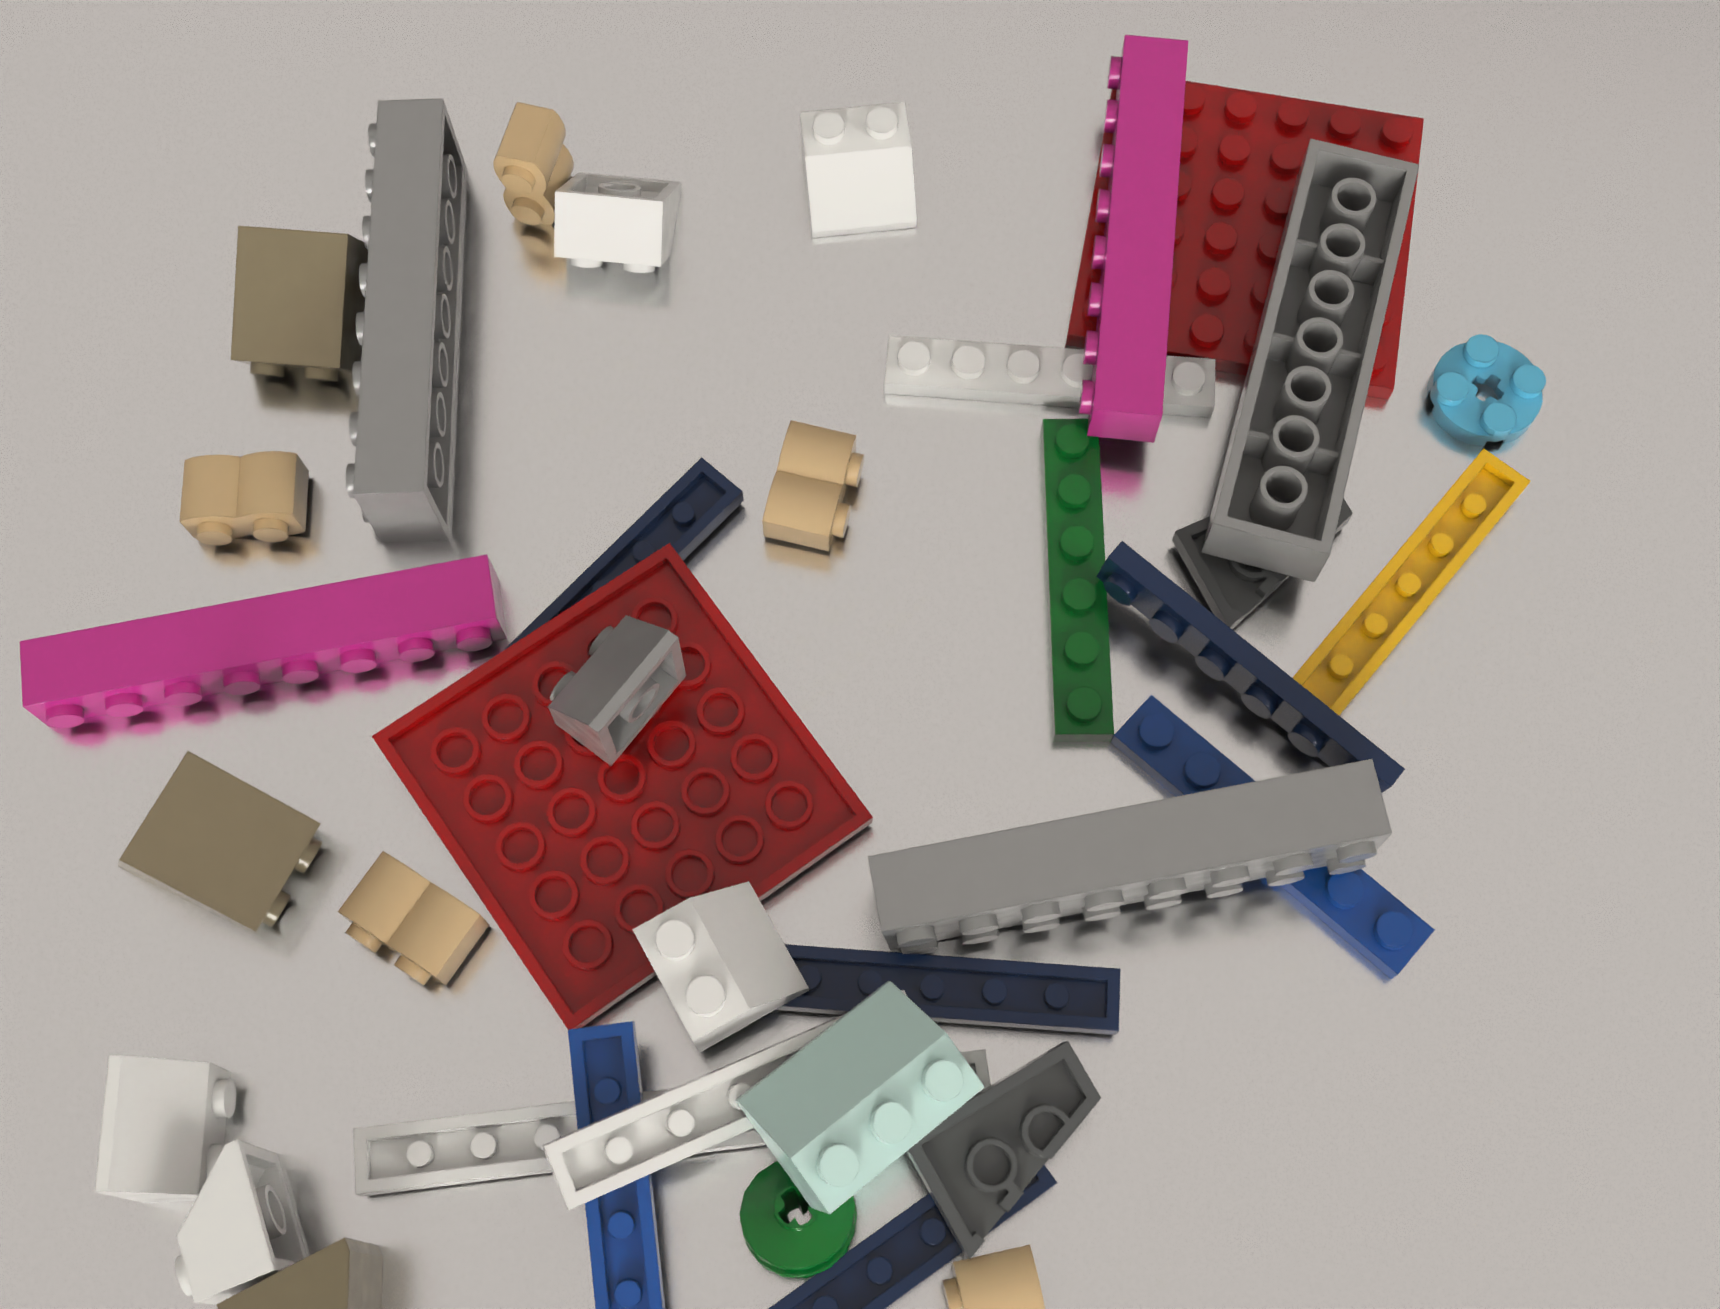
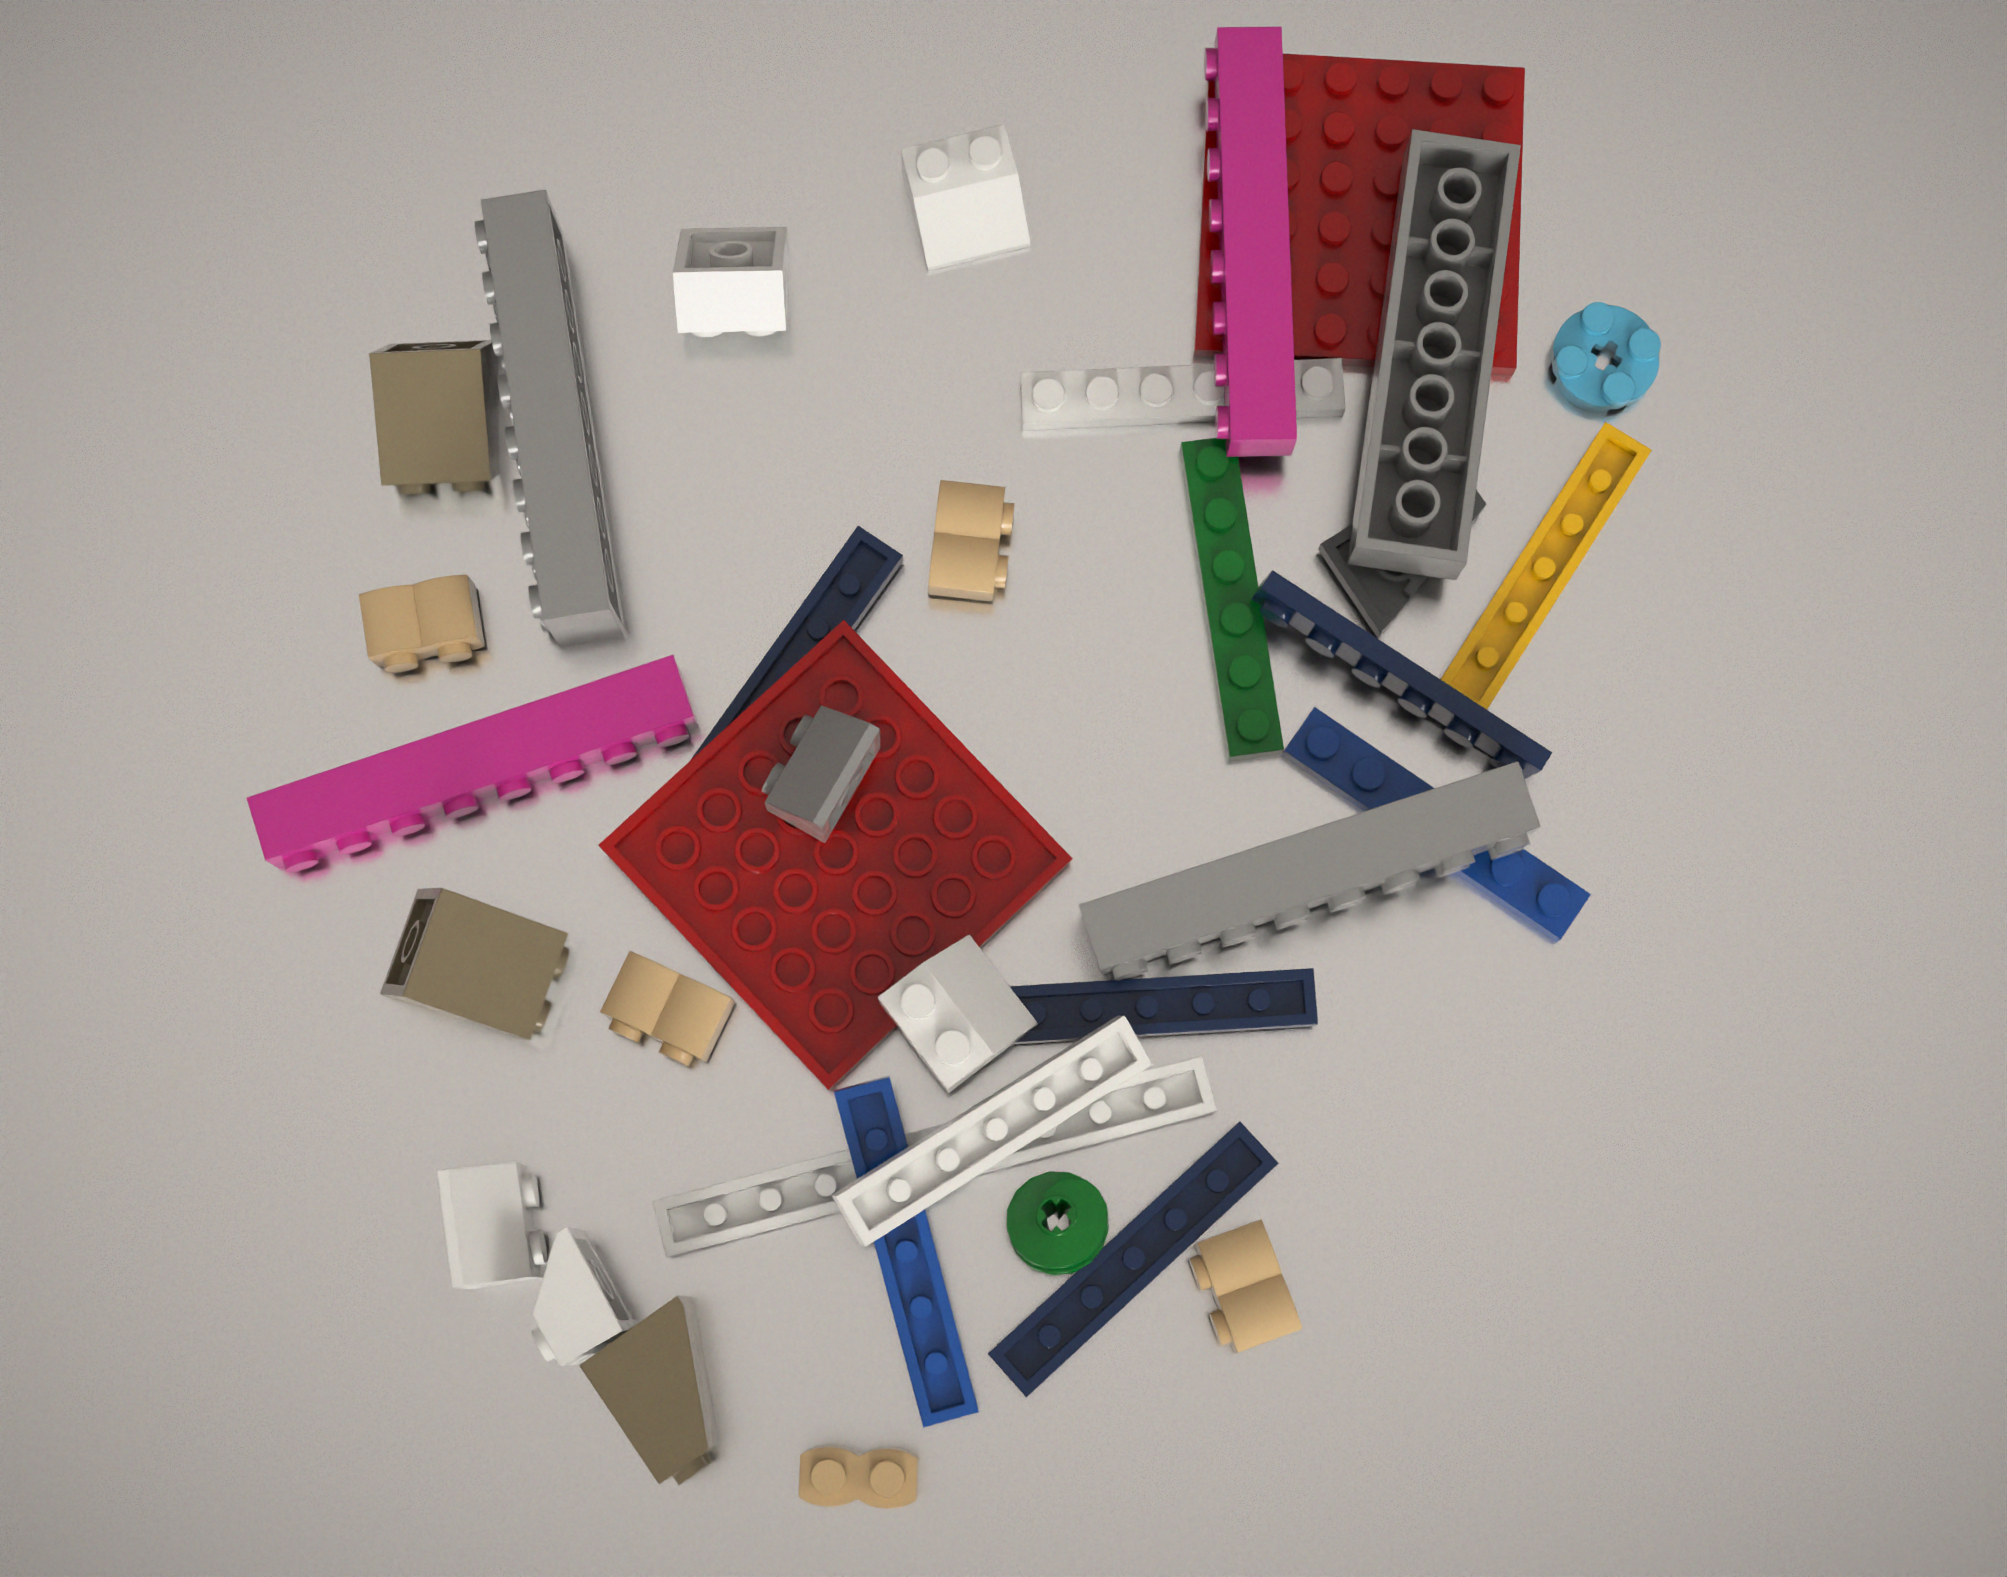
camera: 10 degrees left, 10 degrees up
tan brick [493,102,574,225] -> none
light aqua slope [735,981,985,1214] -> none
dark grey wing [907,1041,1101,1259] -> none

